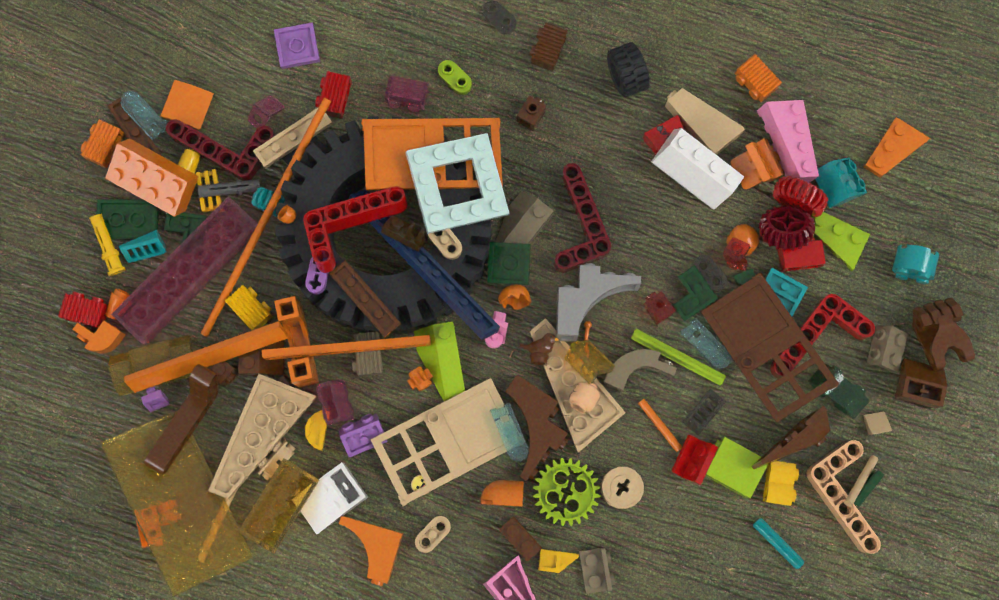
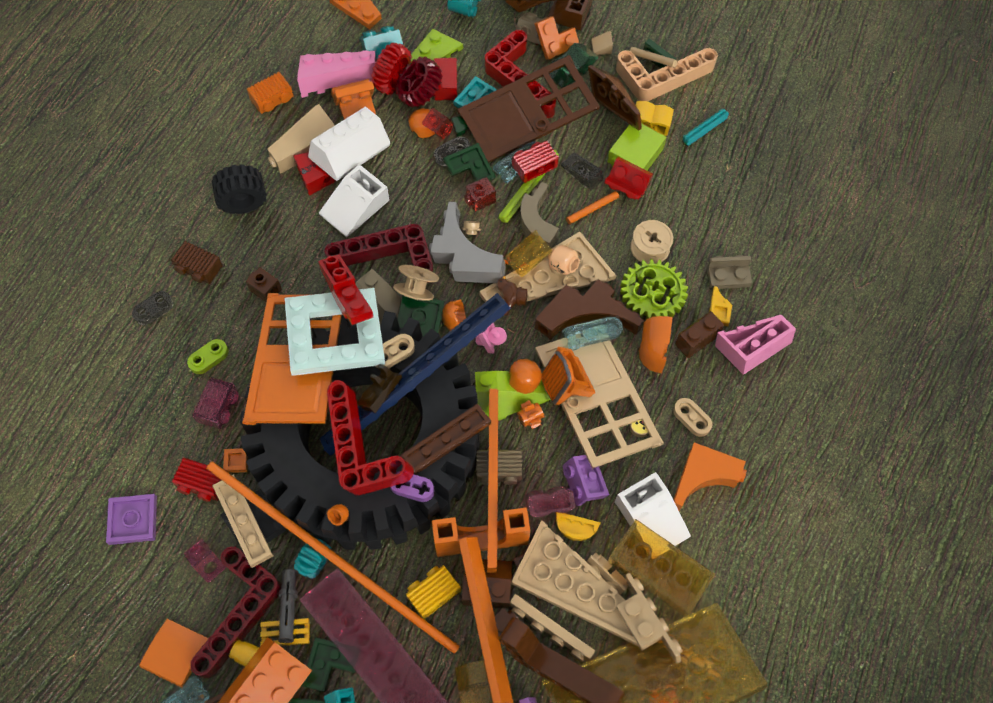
camera: 85 degrees left, 15 degrees down
none -> orange plate [223,448,248,473]
none -> red slope [318,254,374,325]
none -> white slope [319,164,389,238]
none -> tan piece [393,265,439,301]
none -> tan plate [461,221,481,235]
none -> orange hair [509,359,542,394]
none -> tan plate [510,594,595,662]
none -> red brick [512,140,559,183]
none -> orange plate [534,16,580,60]
none -> orange piece [541,347,596,405]
none -> tan bracket [616,572,682,664]

